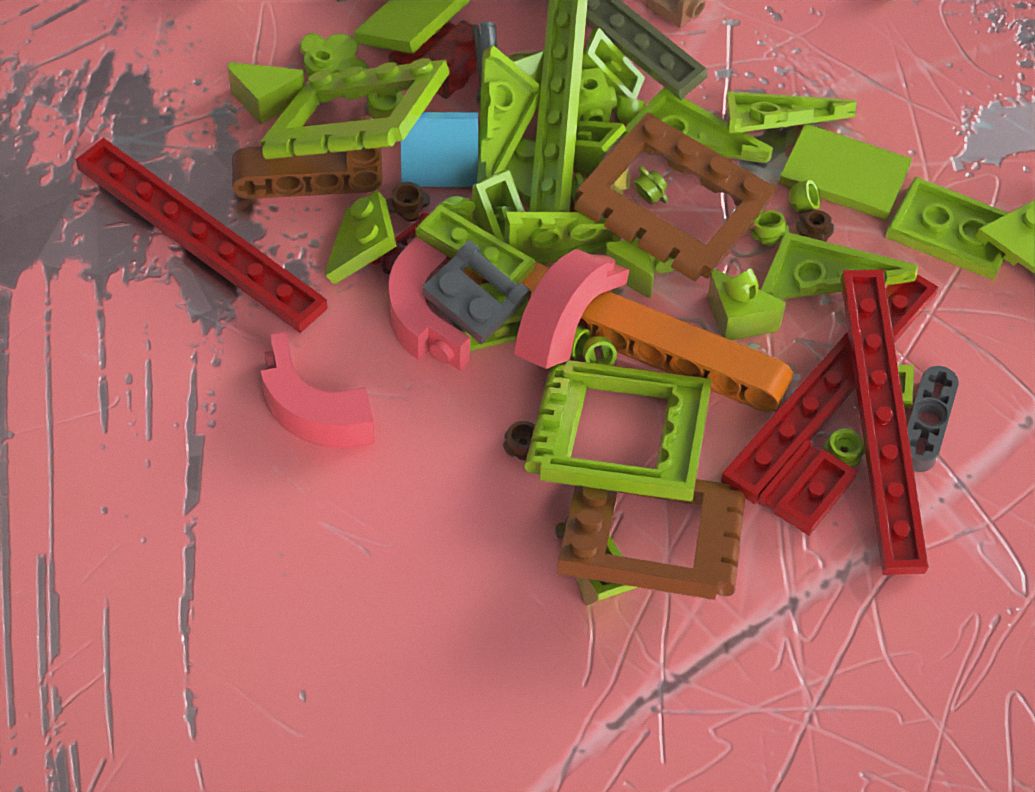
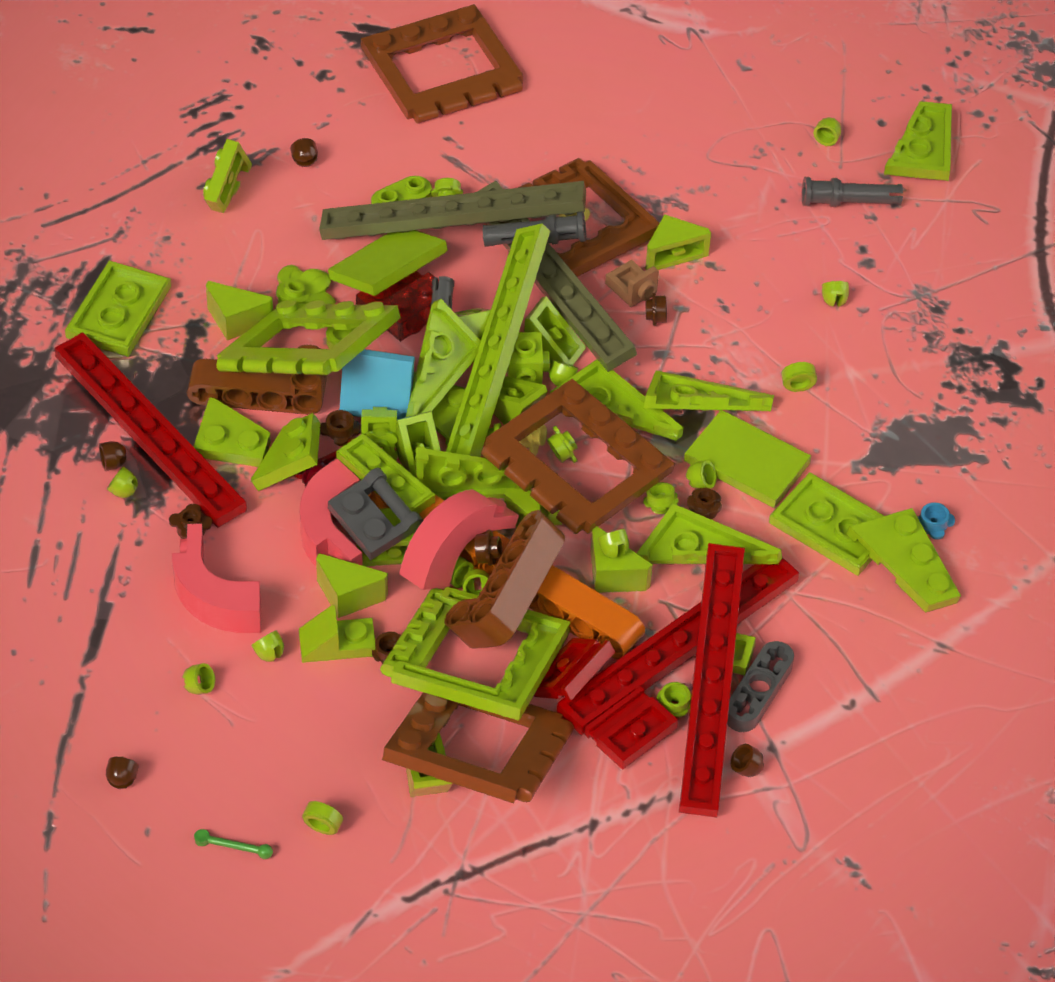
camera: 10 degrees right, 5 degrees down
none -> lime tile [65,260,171,357]
none -> reddish brown hinge [99,441,126,471]
none -> reddish brown hinge [106,757,139,789]
none -> lime hinge [107,466,138,498]
none -> reddish brown plate [169,504,212,539]
none -> lime hinge [182,663,215,695]
none -> lime wing [193,397,271,467]
none -> bright green hinge [194,829,273,859]
none -> lime hinge [251,630,284,662]
none -> lime slope [299,605,375,663]
none -> lime tile [302,801,343,835]
none -> lime slope [316,553,388,618]
none -> lime tile [361,407,397,448]
none -> dark orange beam [444,510,565,649]
none -> reddish brown plate [475,530,502,566]
none -> red plate [534,638,615,700]
none -> reddish brown plate [645,293,667,326]
none -> reddish brown hinge [730,744,764,777]
none -> lime tile [781,362,817,392]

